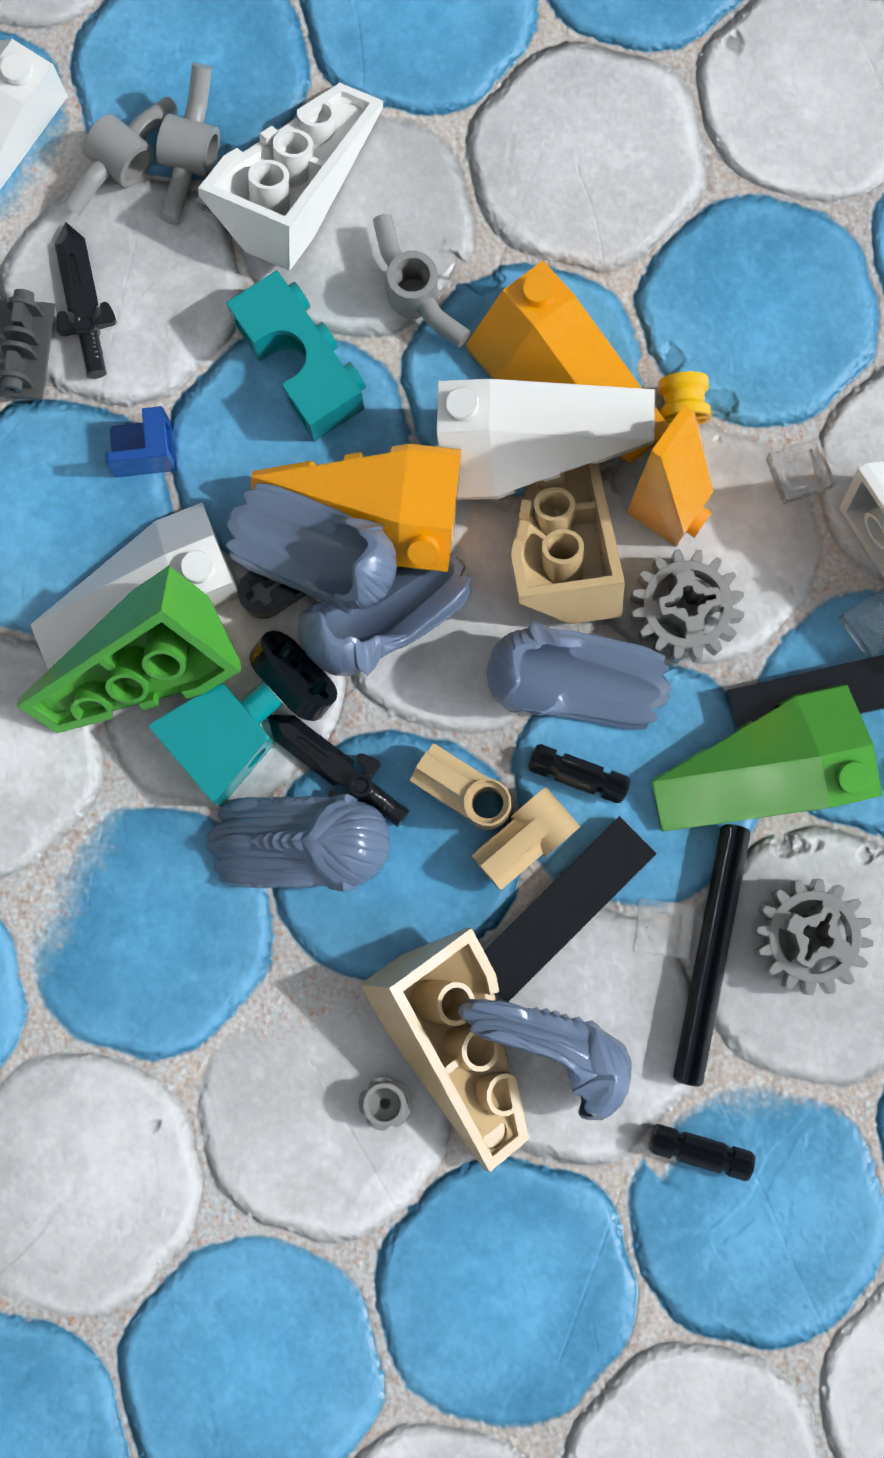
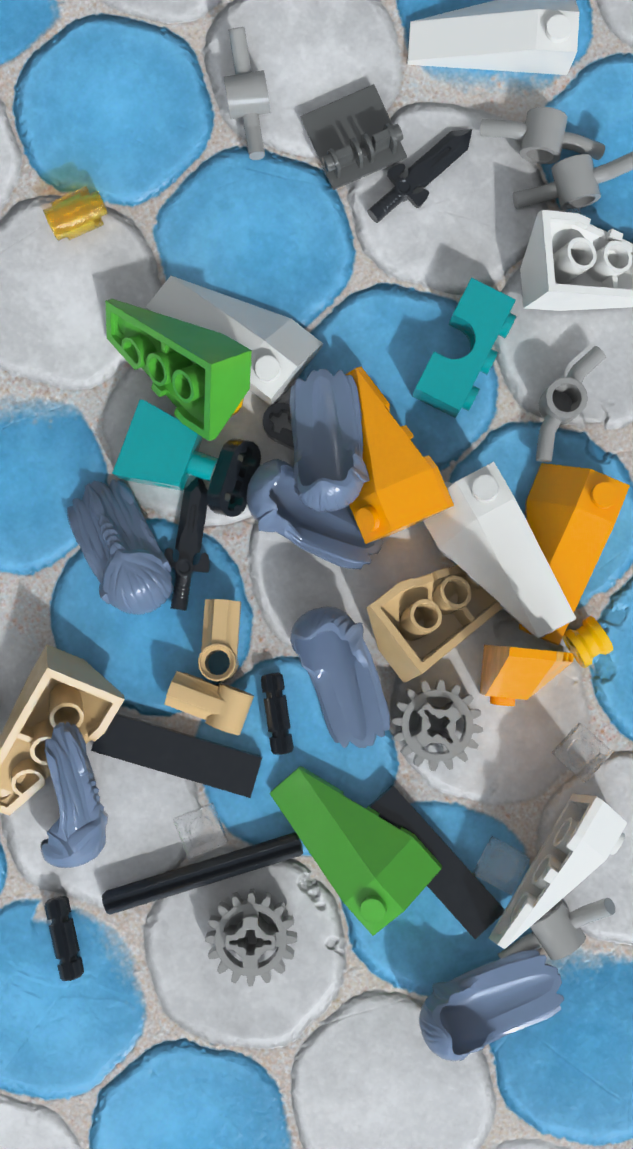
camera: 60 degrees right, 5 degrees up
blue panel [105,406,176,478] -> none

